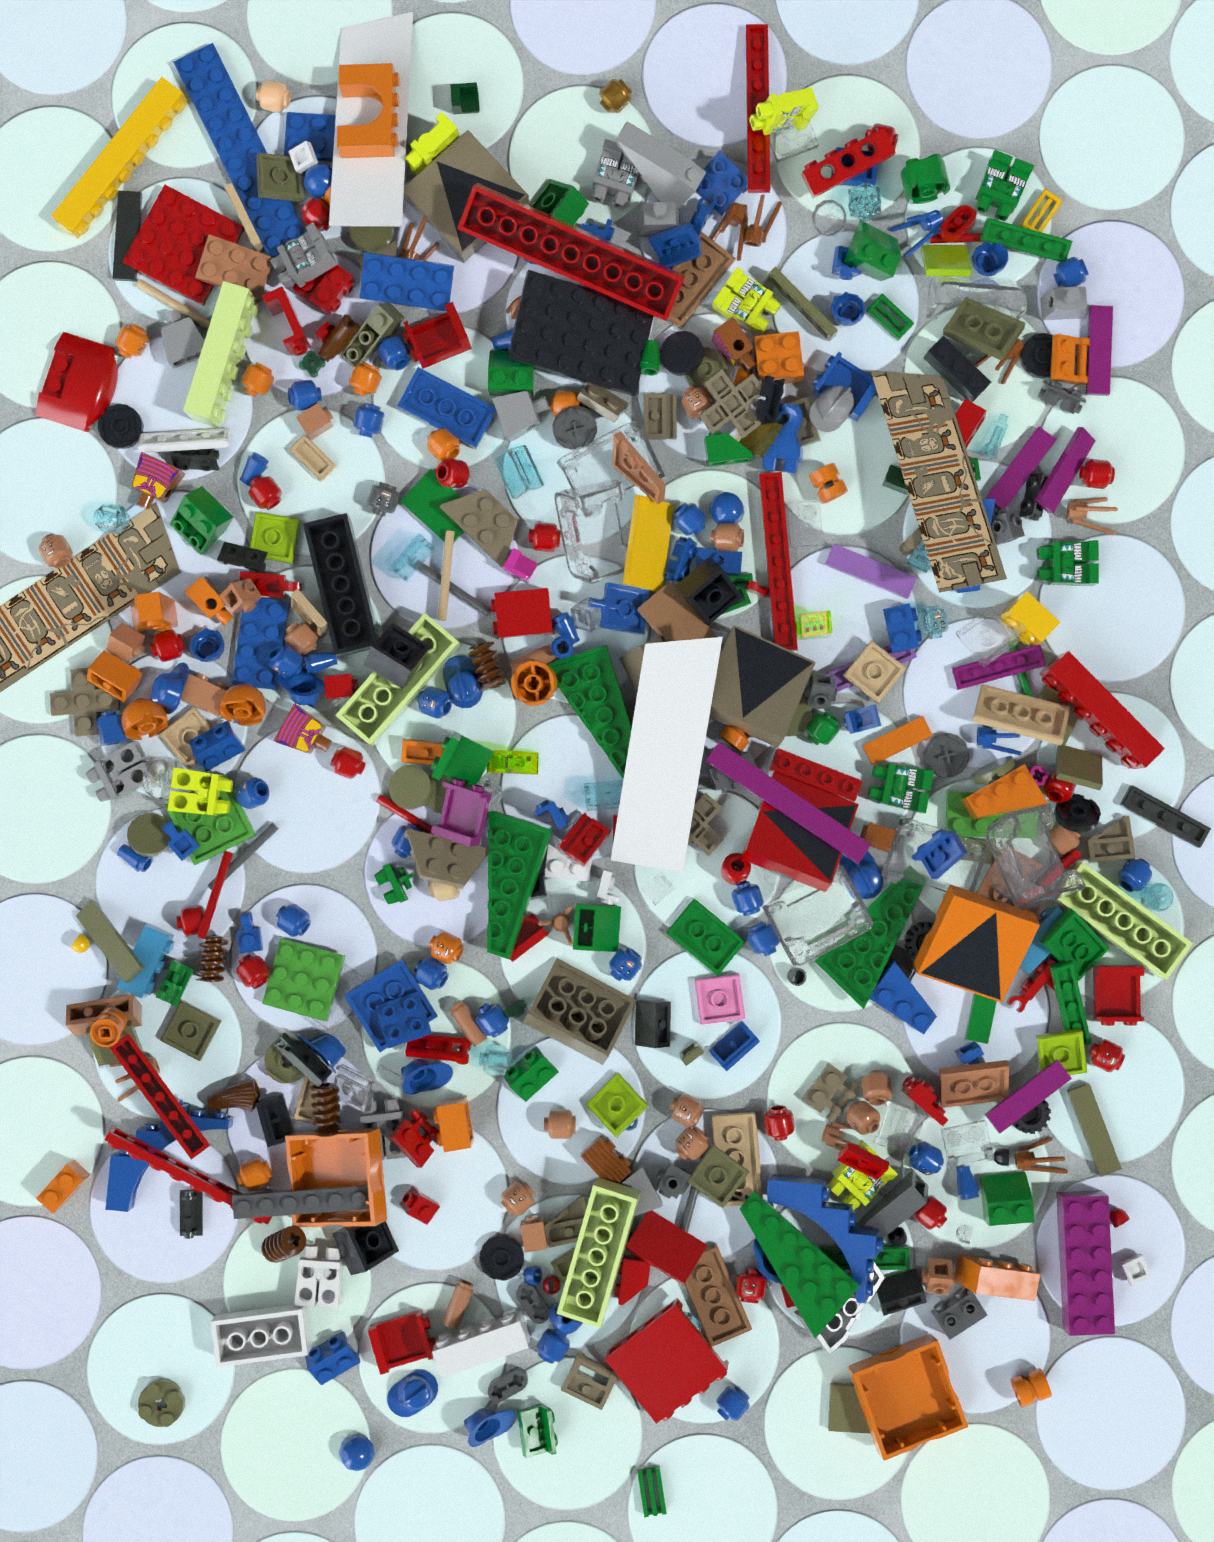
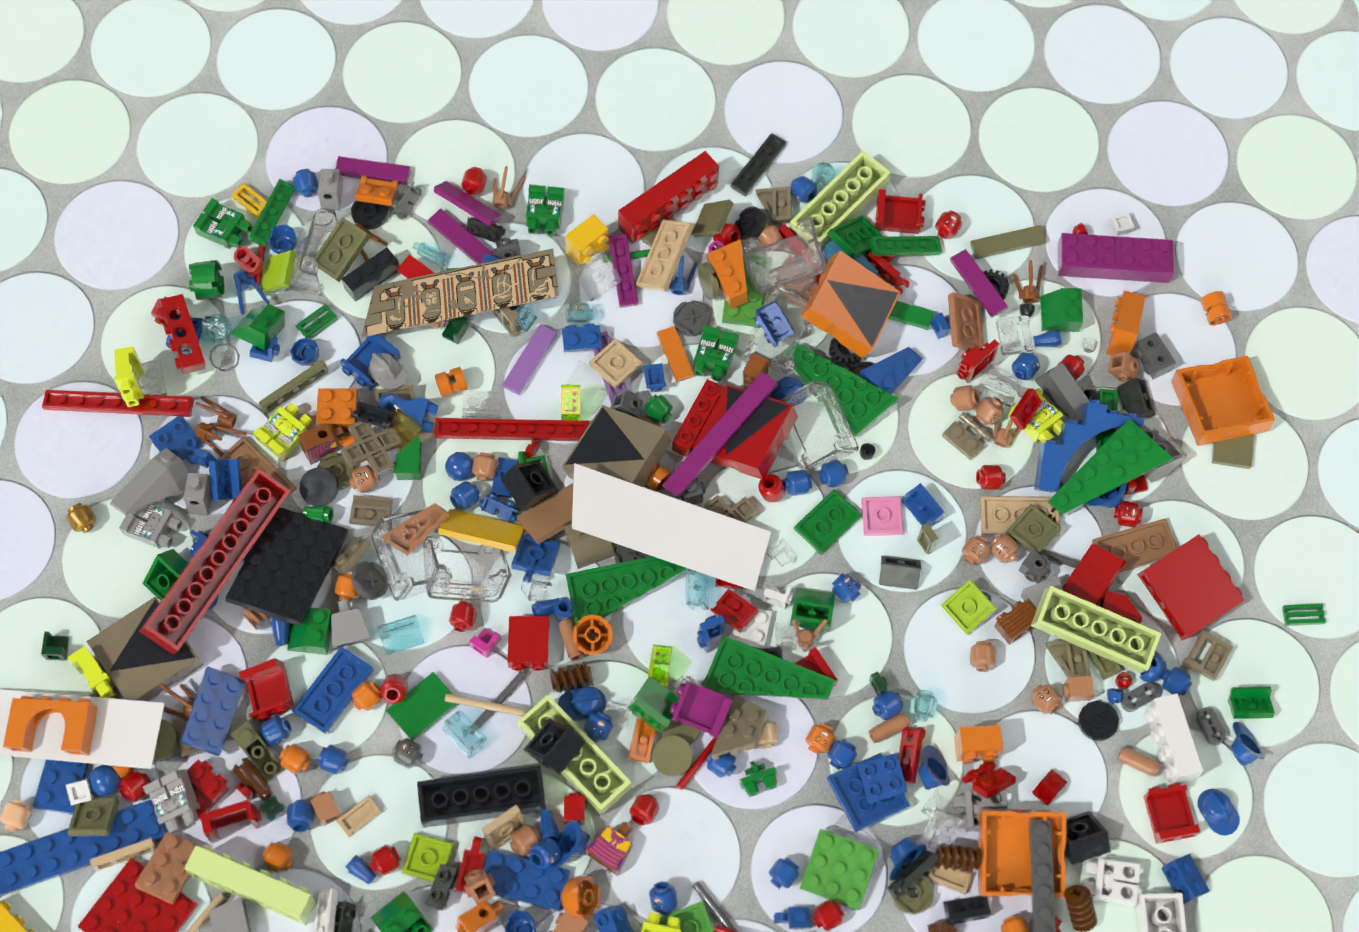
camera: 85 degrees left, 20 degrees down
blue hair [339,1434,375,1471] -> none
dark tan wing [439,489,518,568] -> none
green bracket [503,1046,559,1102] -> none
dark tan slope [523,958,636,1065] -> none
blue head [716,1385,750,1421] -> none
lime tile [1036,1028,1087,1075] -> none

